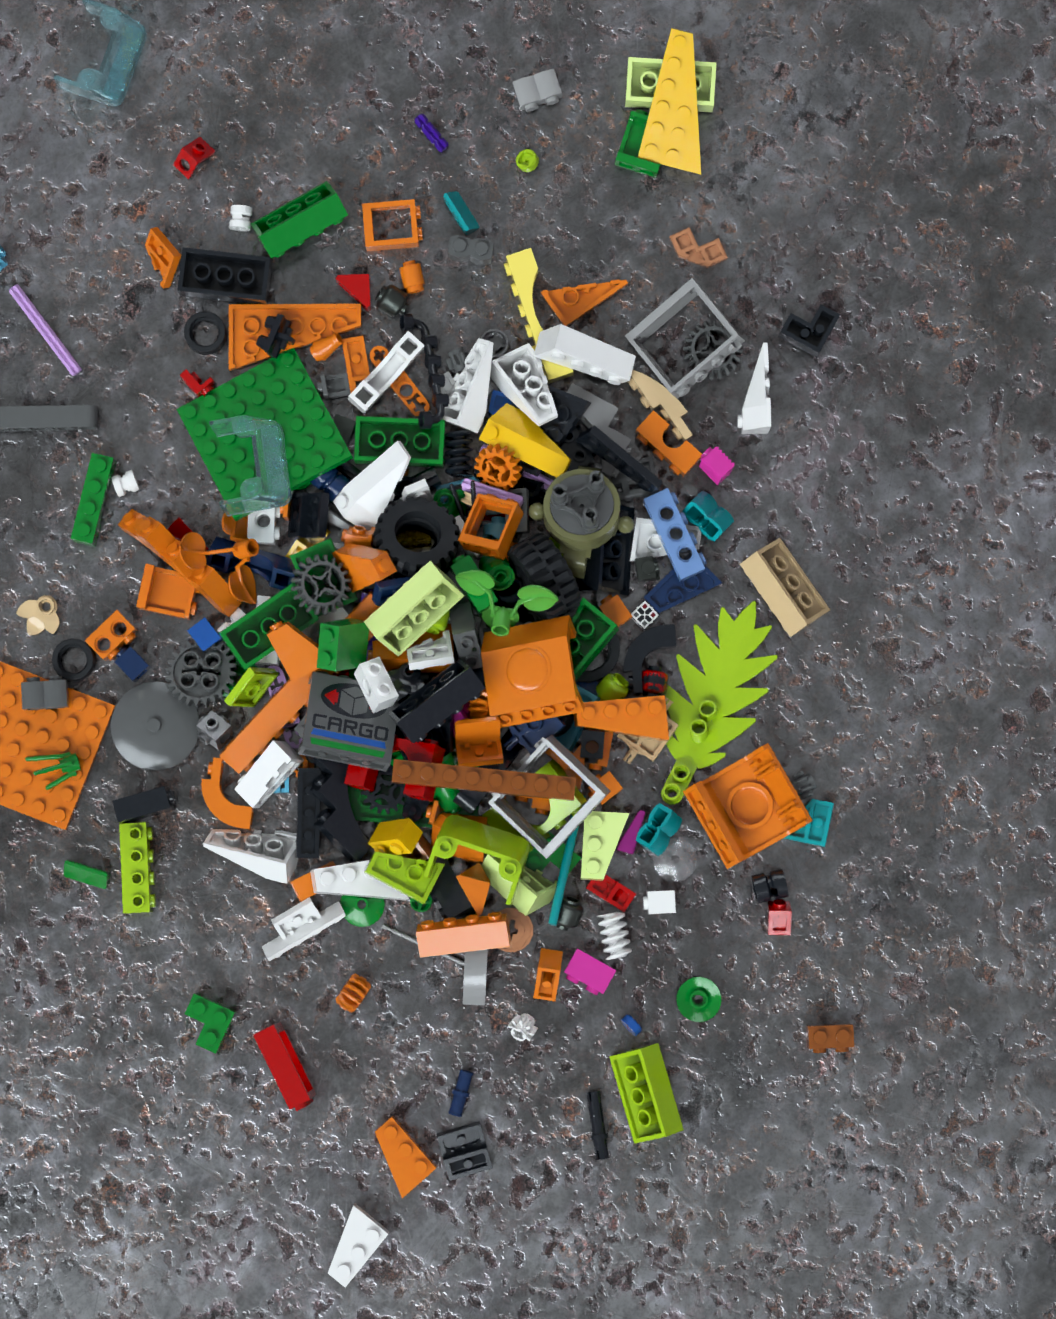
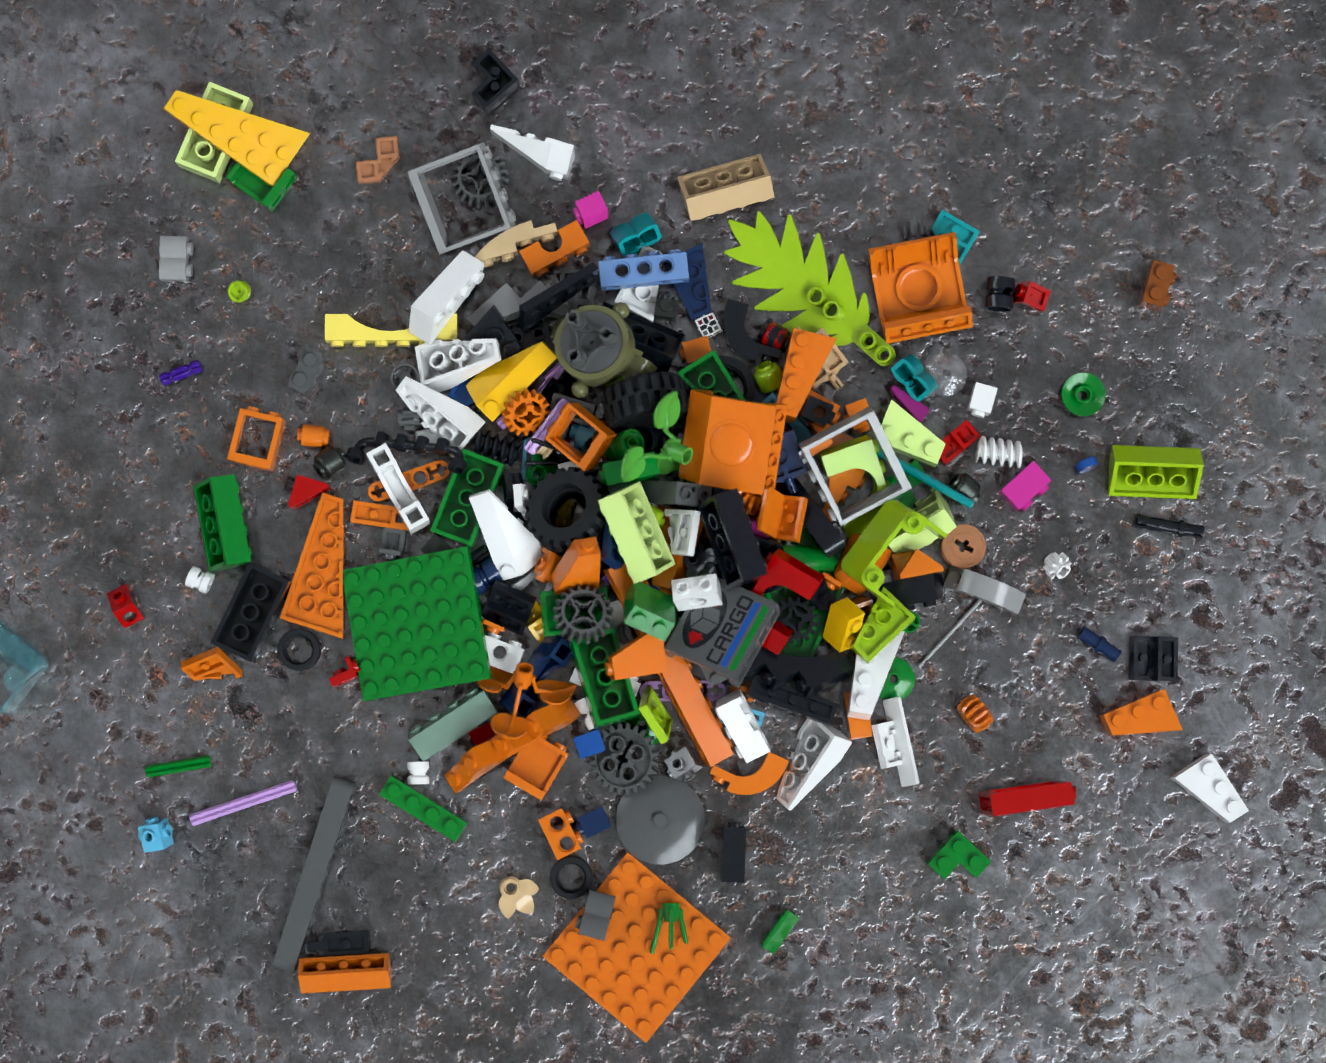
camera: 75 degrees left, 0 degrees up
lime brick [119,822,156,914] -> none
clear light blue windscreen [209,415,292,516] -> none
black hips [256,314,296,359] -> none
orange cone [310,333,343,362] -> none
dark orange plate [392,759,576,801] -> none
brick [416,912,511,958] -> none
teal slope [443,191,480,236] -> none
orange slope [533,948,563,1001] -> none
orange wing [541,279,628,327] -> none
none -> green axle [145,755,212,777]
none -> sand green brick [408,687,498,762]

